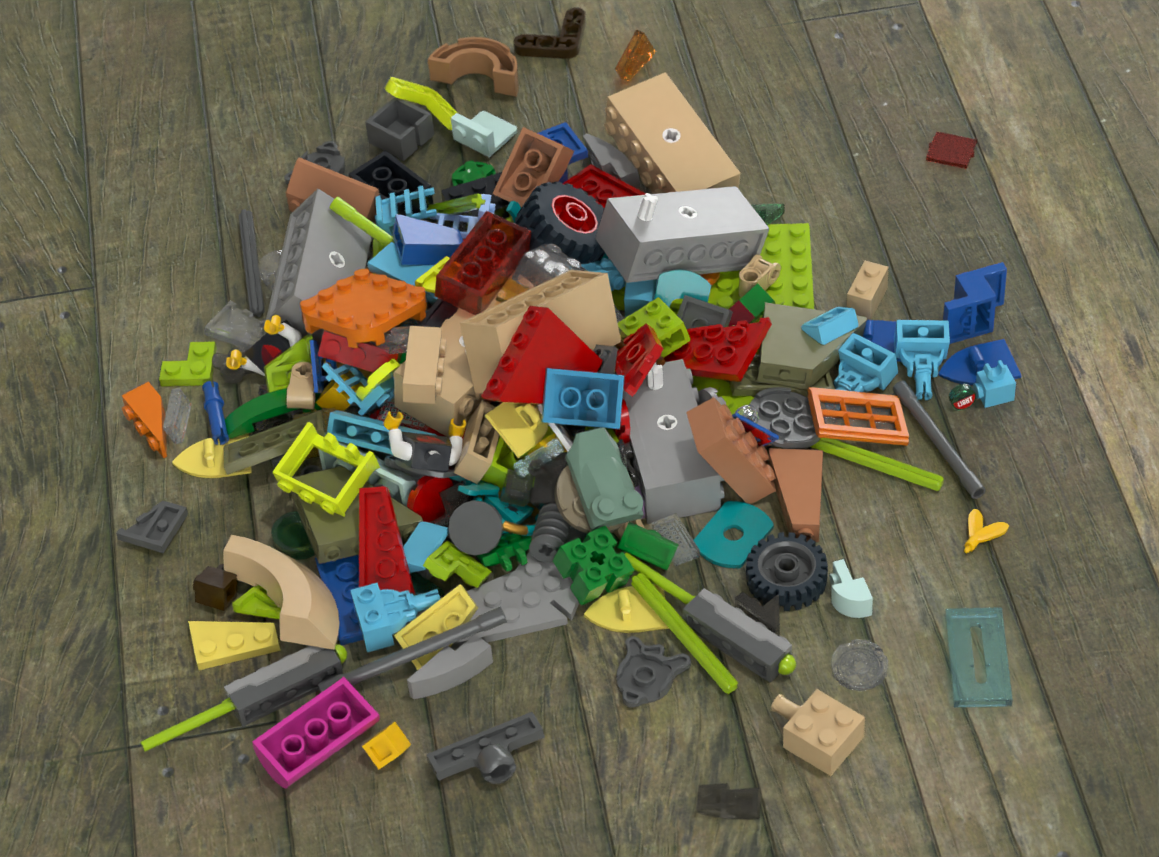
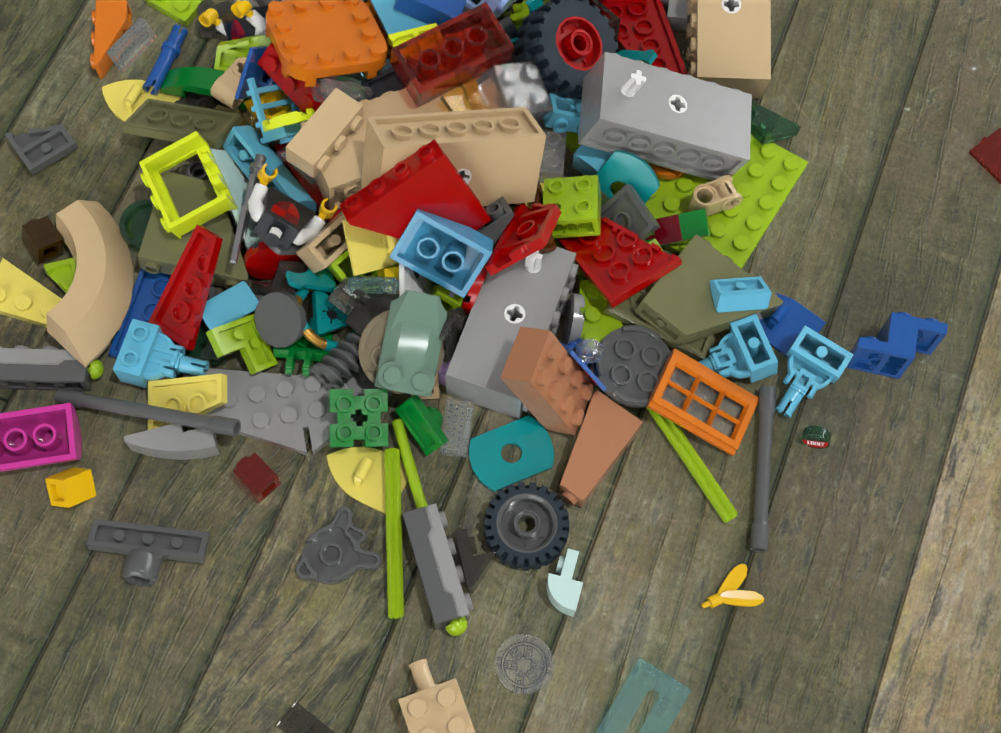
camera: 25 degrees right, 20 degrees up
tan brick [847,261,889,320] -> none
blue shield [939,339,1022,385] -> none
medium azure brick [973,360,1016,408] -> none
none -> flat silver piece [230,154,267,264]
none -> clear red brick [233,452,281,503]

